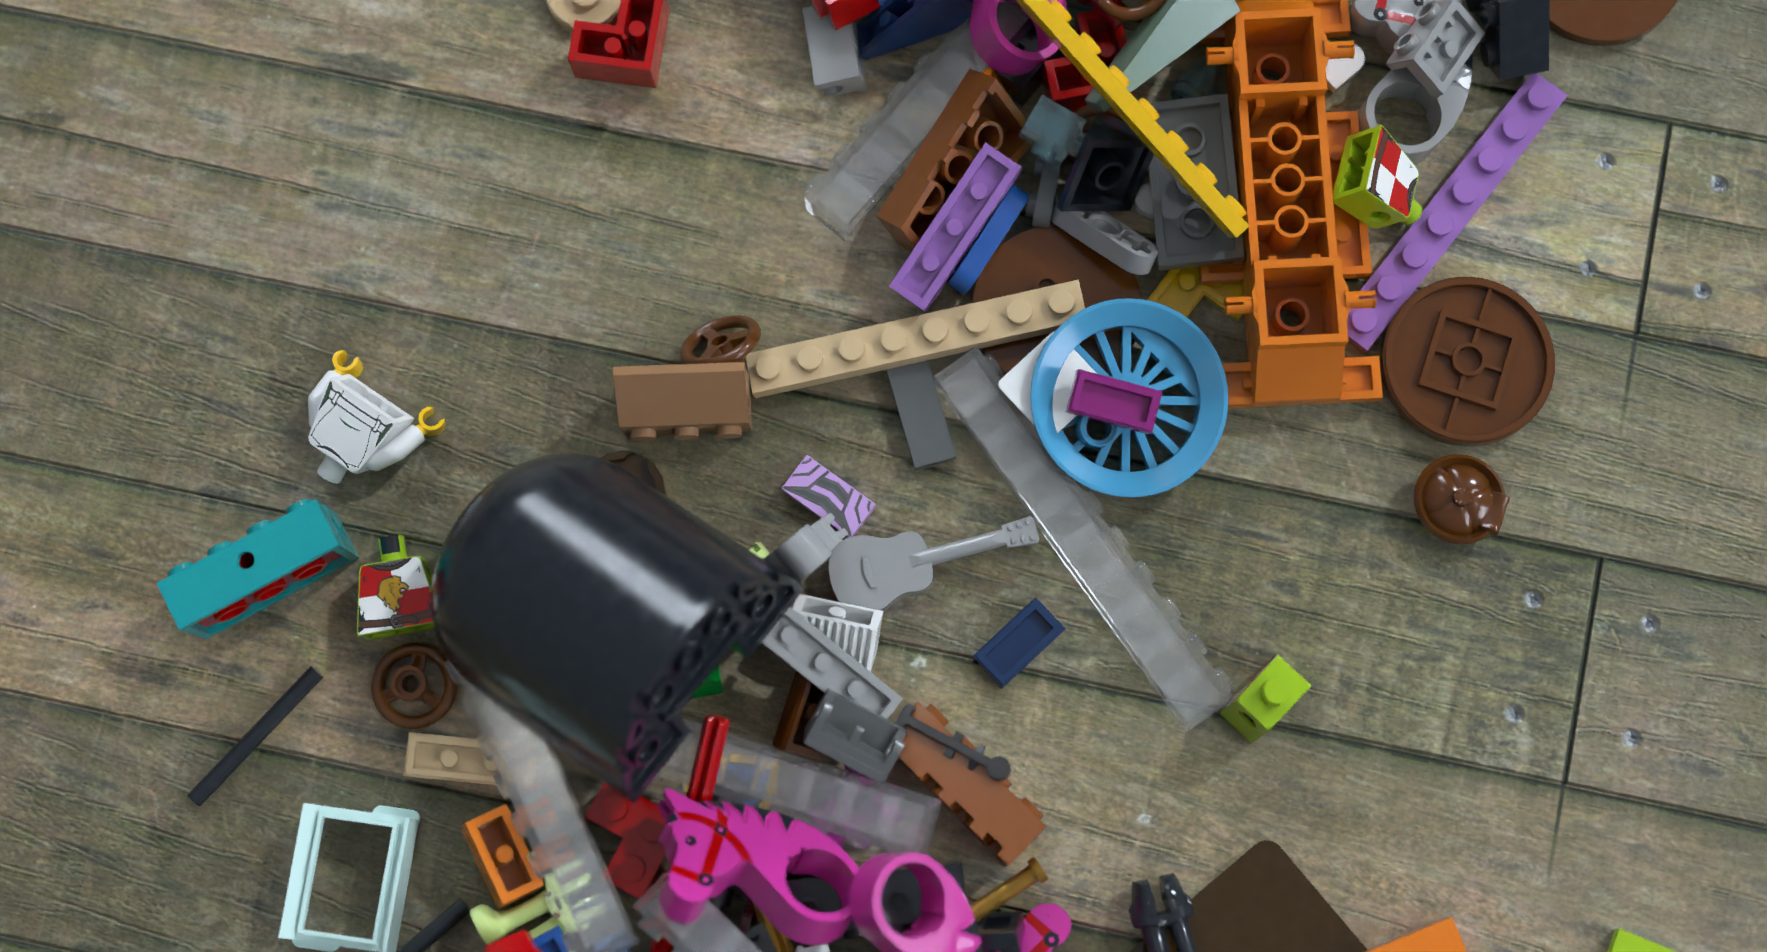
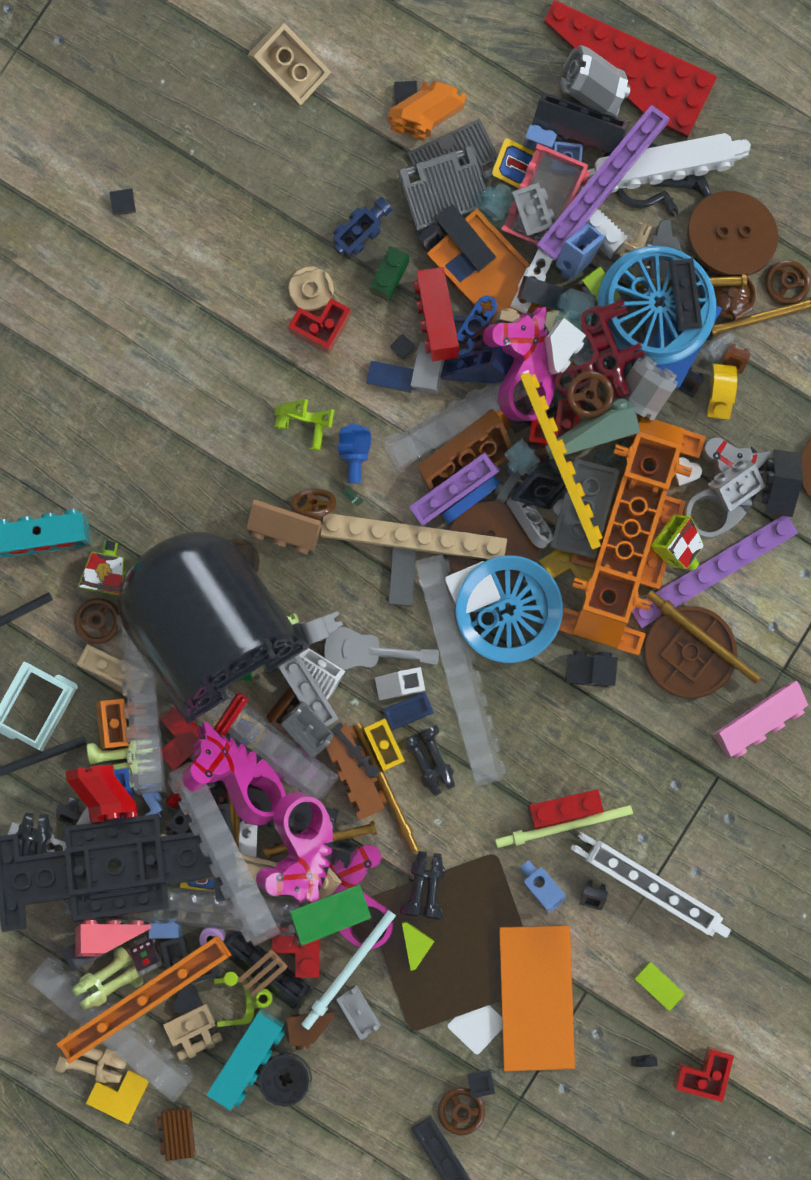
camera: 10 degrees right, 5 degrees up
white torso [308,350,445,484] -> none
tile [781,455,876,538] -> none
magenta tile [1066,369,1163,435] -> none
lime torso [1219,654,1311,744] -> none
reddish brown piece [1414,454,1510,544] -> none
none -> lime piece [274,399,335,452]
none -> blue piece [337,423,371,484]
none -> clear green tile [342,485,364,506]
none -> pearl gold bar [353,722,420,854]
none -> yellow brick [364,719,405,772]
none -> dark blue tile [366,361,414,393]
none -> white slope [375,667,425,701]
none -> black piece [390,334,415,359]
none -> black piece [398,725,455,796]
none -> yellowish green bar [495,805,633,848]
none -> medium blue torso [519,860,567,914]
none -> red brick [528,789,604,828]
none -> black brick [564,651,618,688]
none -> white hinge [571,832,731,938]
none -> black tile [579,880,608,911]
none -> pearl gold bar [646,590,761,684]
none -> bright pink slope [712,681,808,759]

